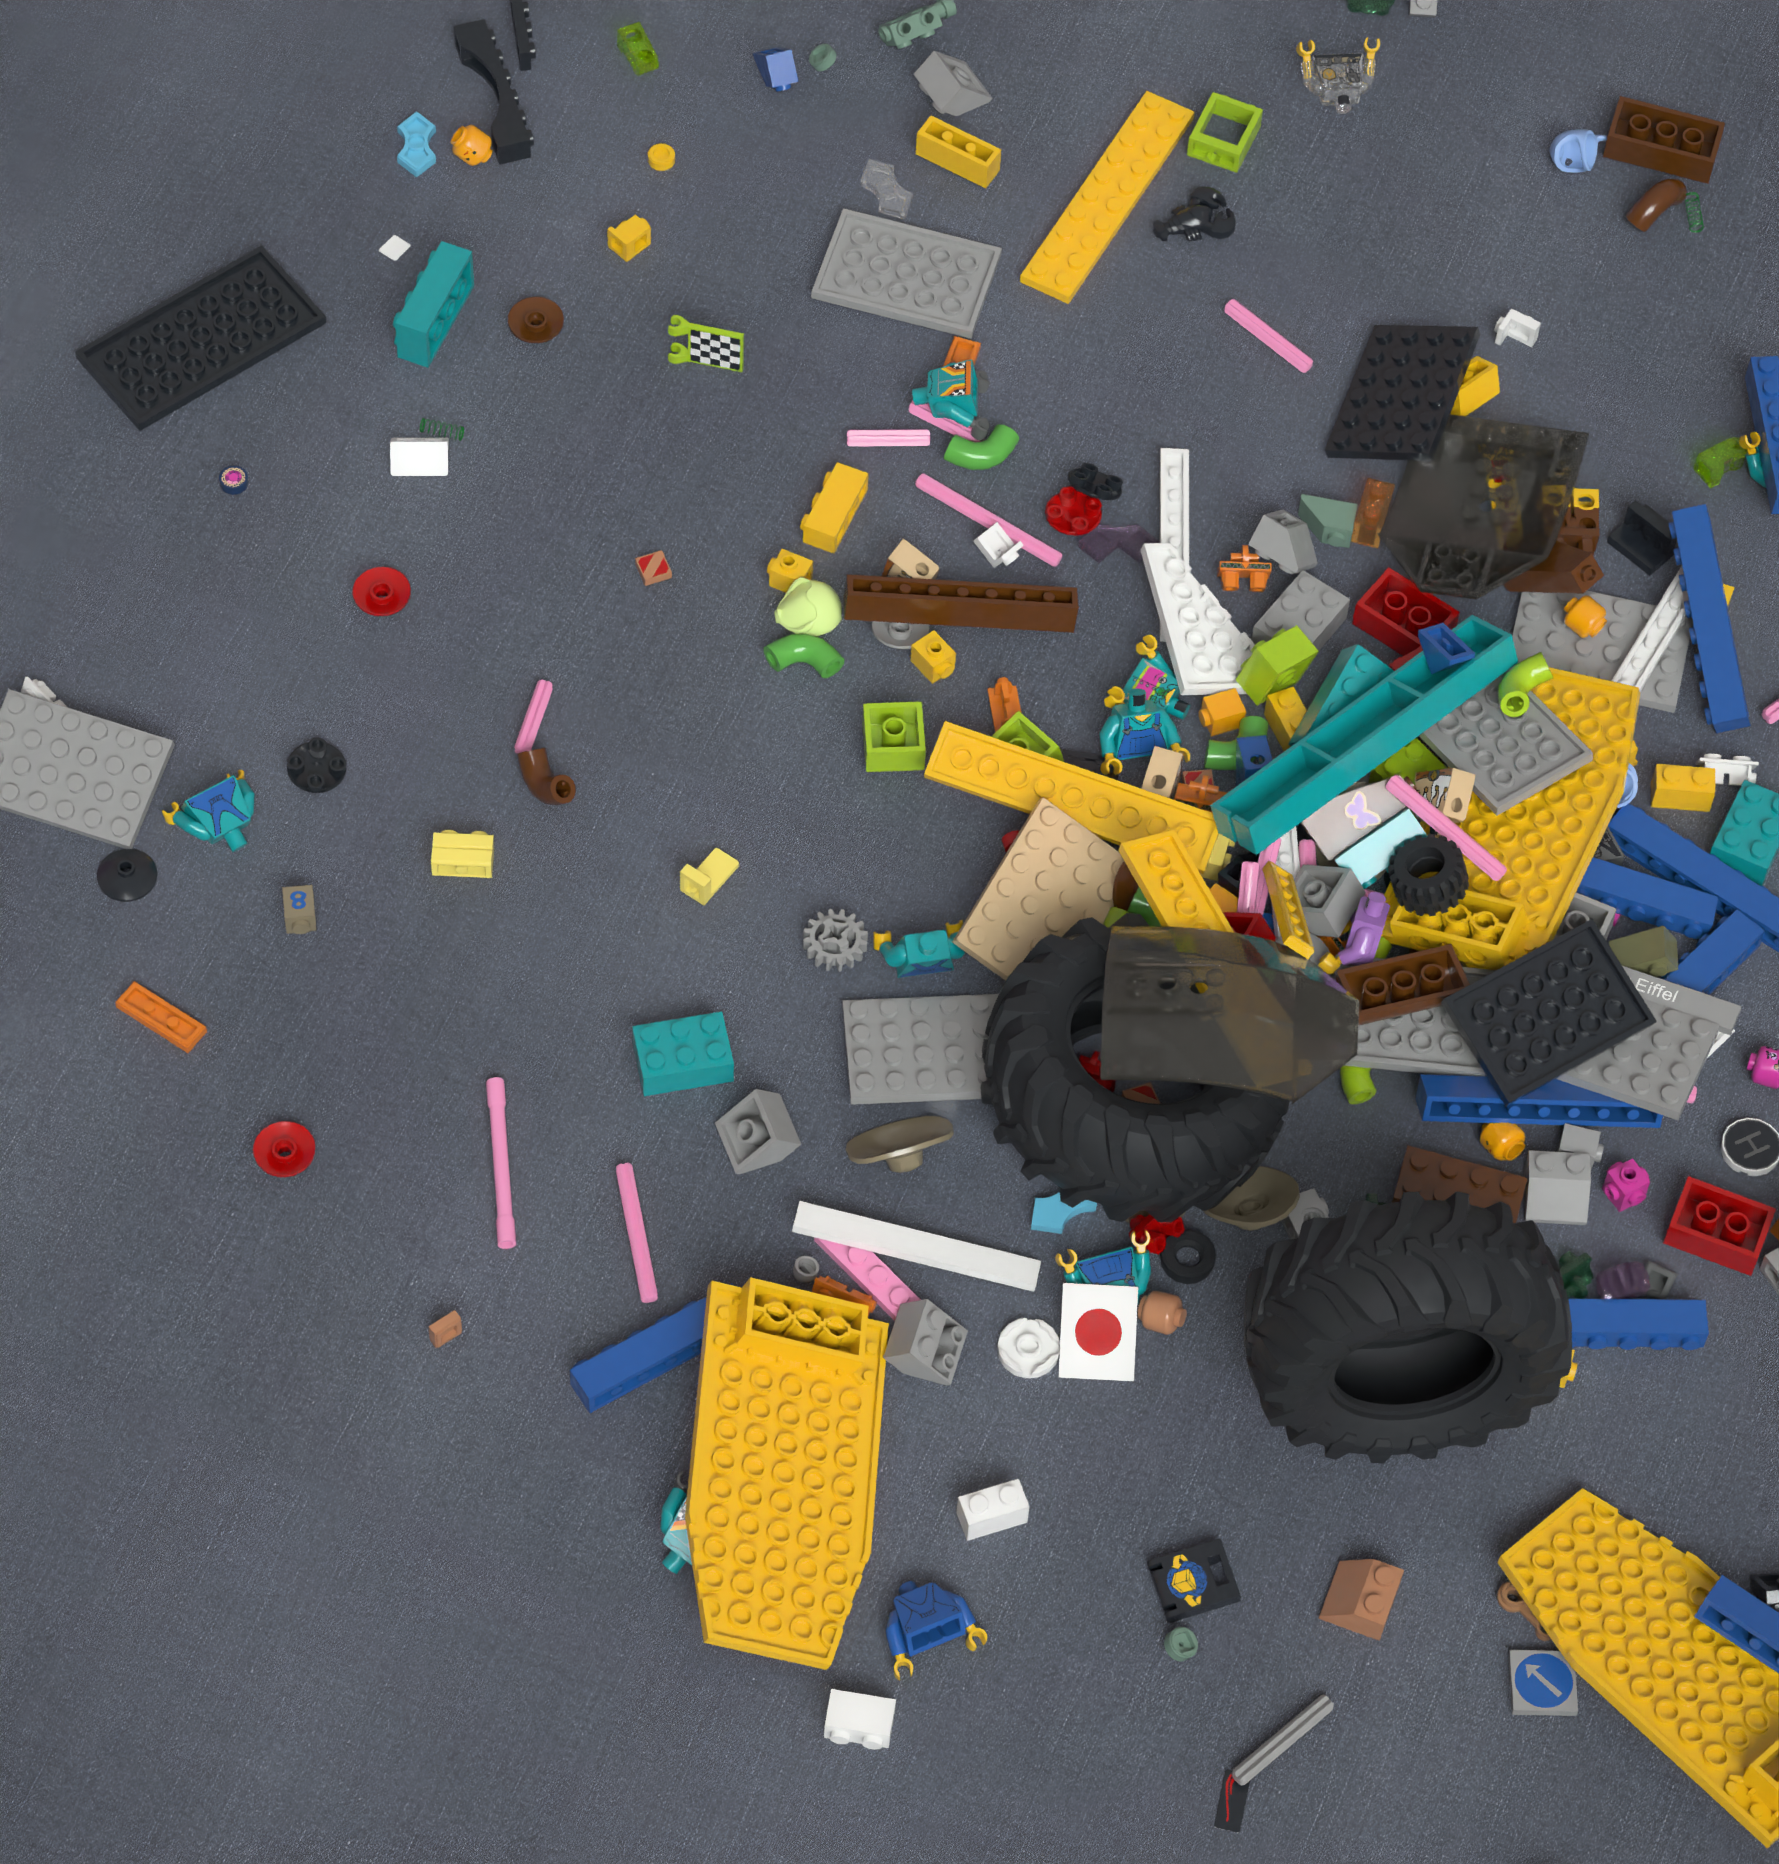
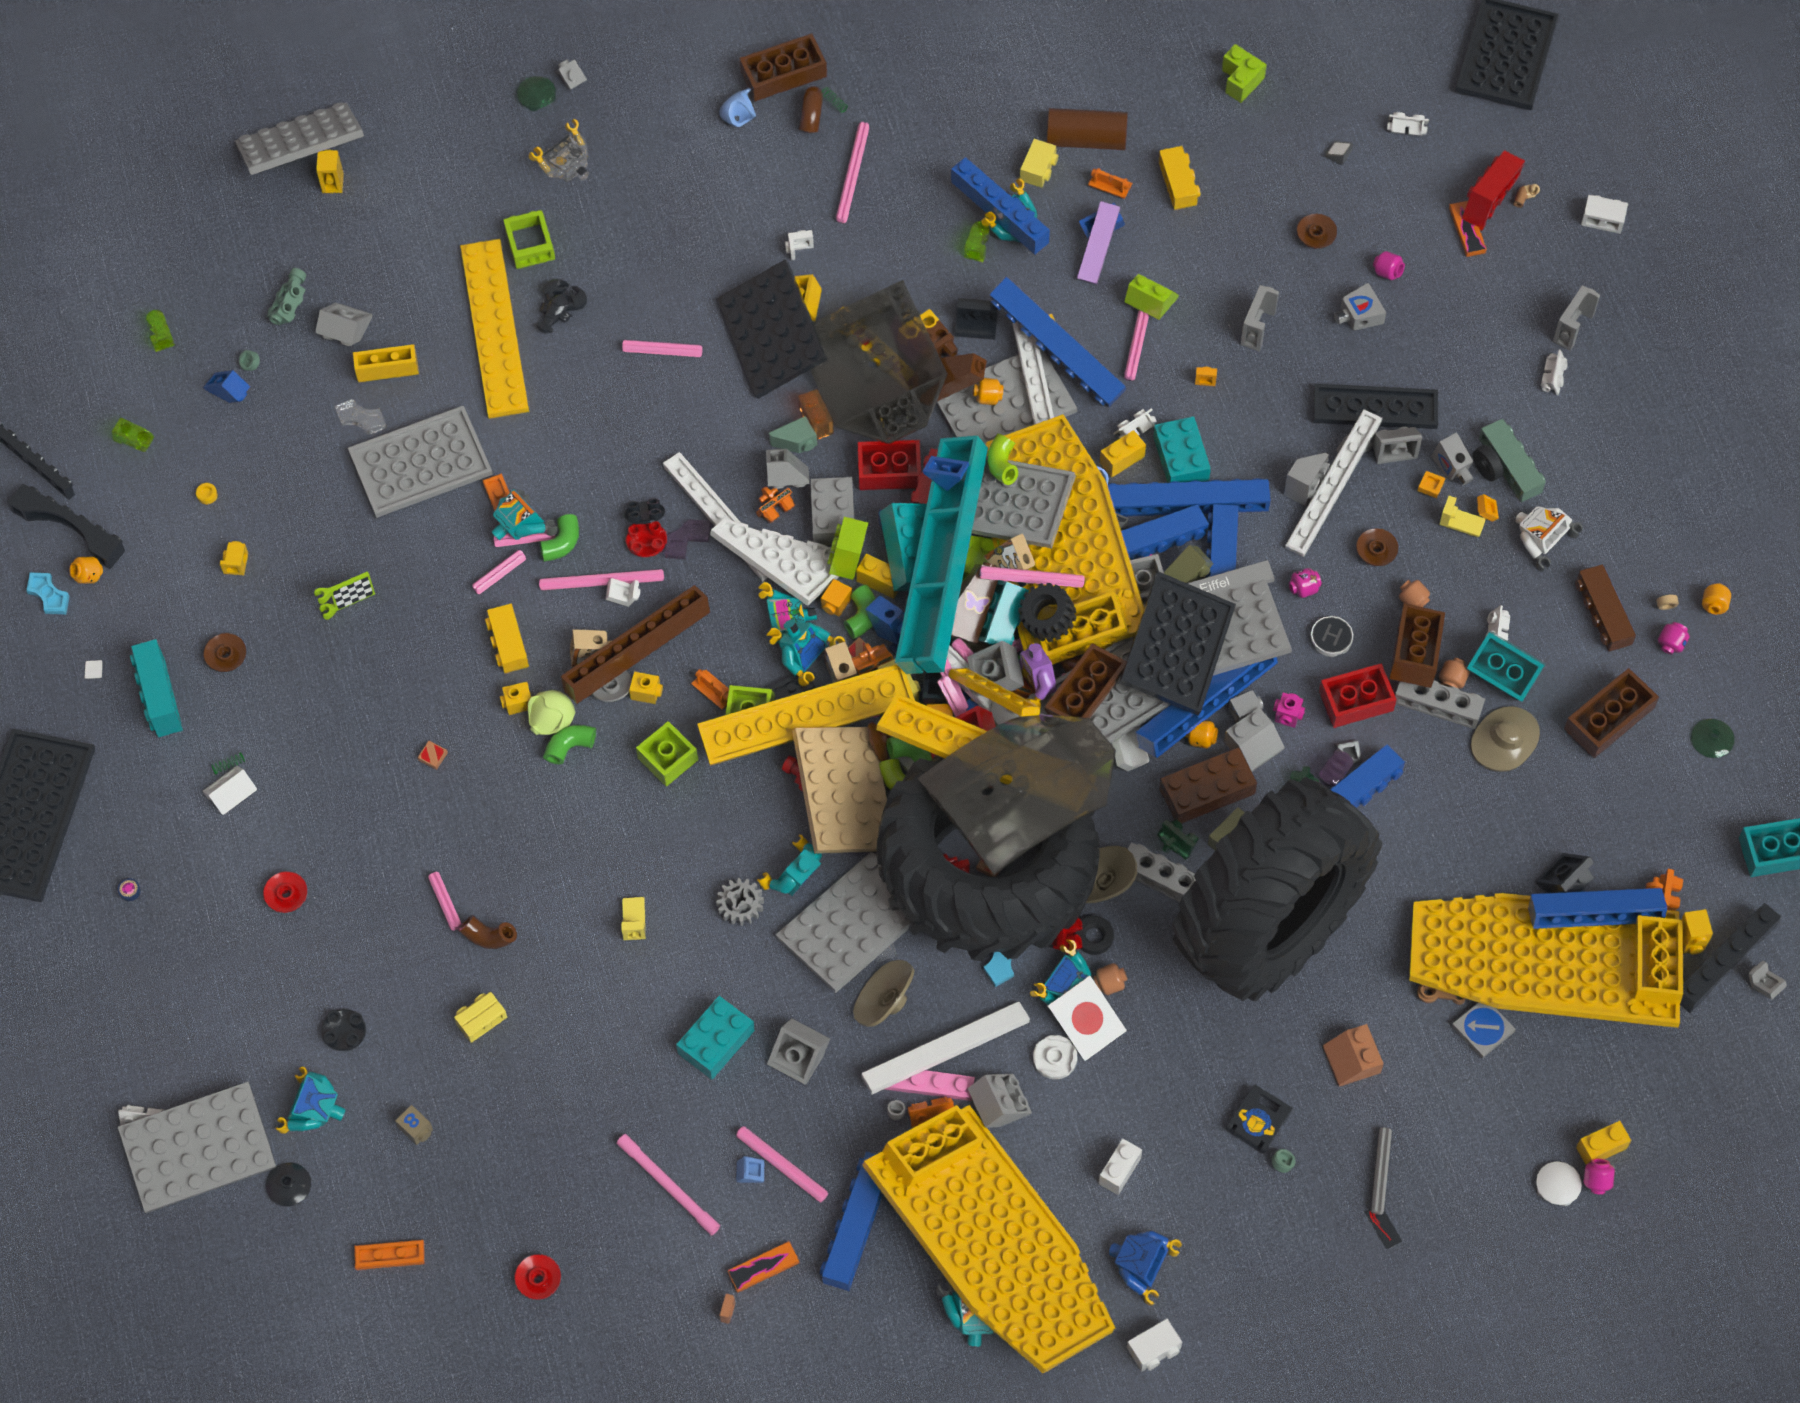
camera: 35 degrees left, 5 degrees up
none -> tile [727,1241,799,1293]
none -> medium blue slope [736,1156,764,1183]
none -> bright pink axle [836,122,869,223]
none -> white panel [1112,725,1149,771]

